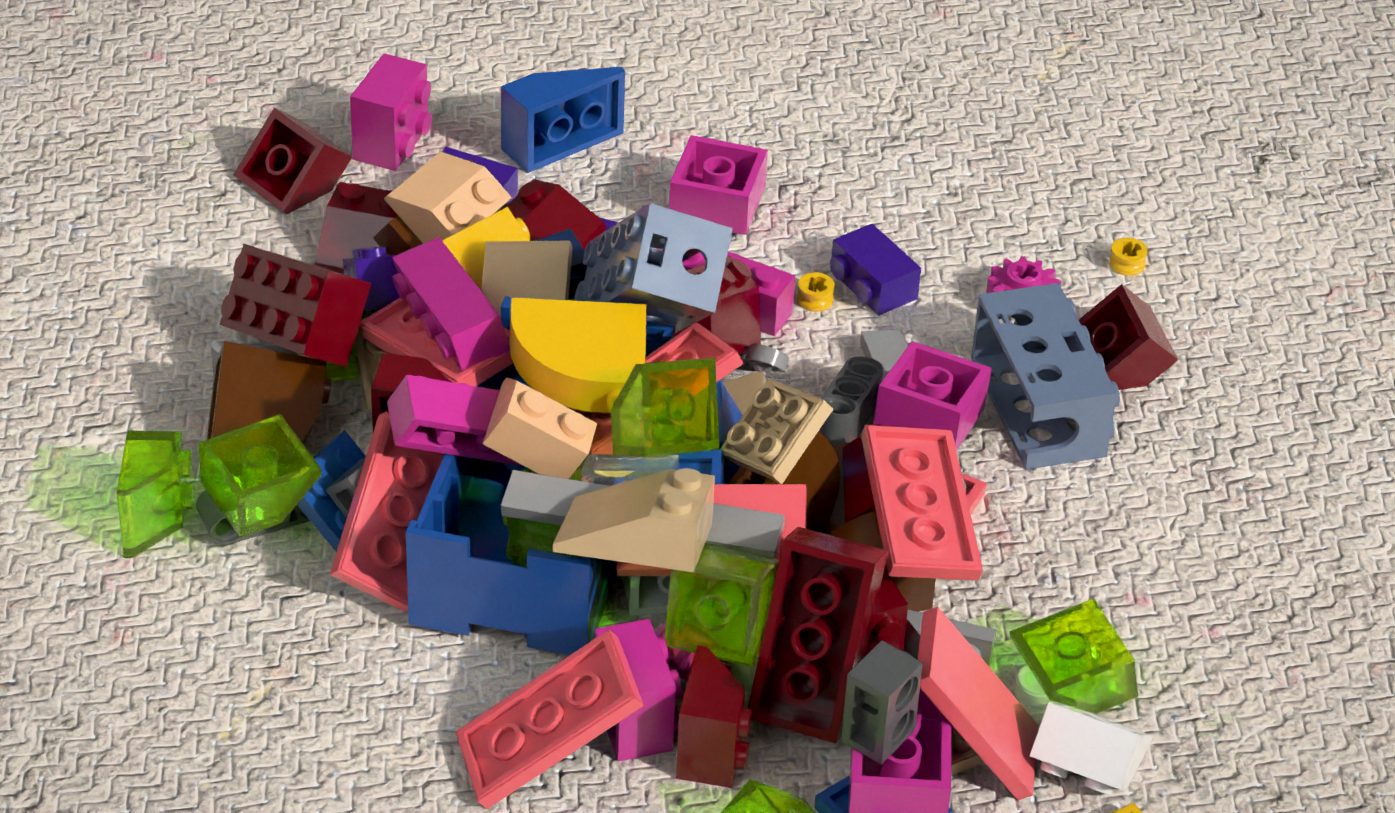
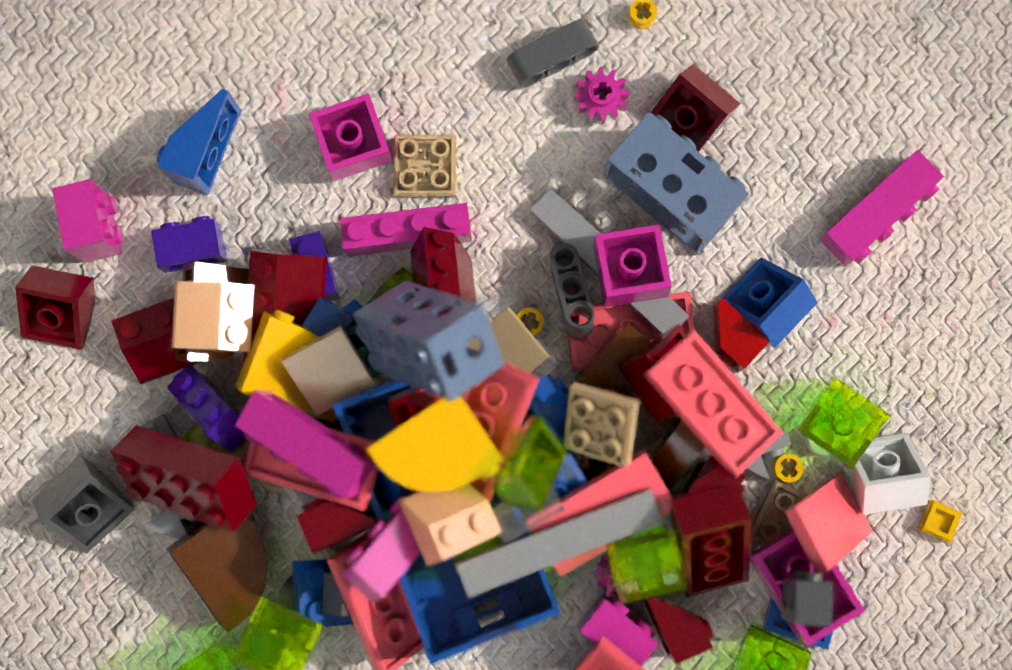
camera: 30 degrees left, 40 degrees up
tan slope [553,468,715,572] -> none
light grey tile [745,343,789,376] -> none
yellow bush [797,272,835,312] -> none
dark purple brick [830,223,921,316] -> none
none -> flat silver slope [32,455,135,554]
none -> tan tile [393,135,457,198]
none -> dark grey beam [506,19,600,88]
none -> red slope [713,297,770,373]
none -> blue slope [719,257,818,348]
none -> dark pink brick [819,149,944,267]

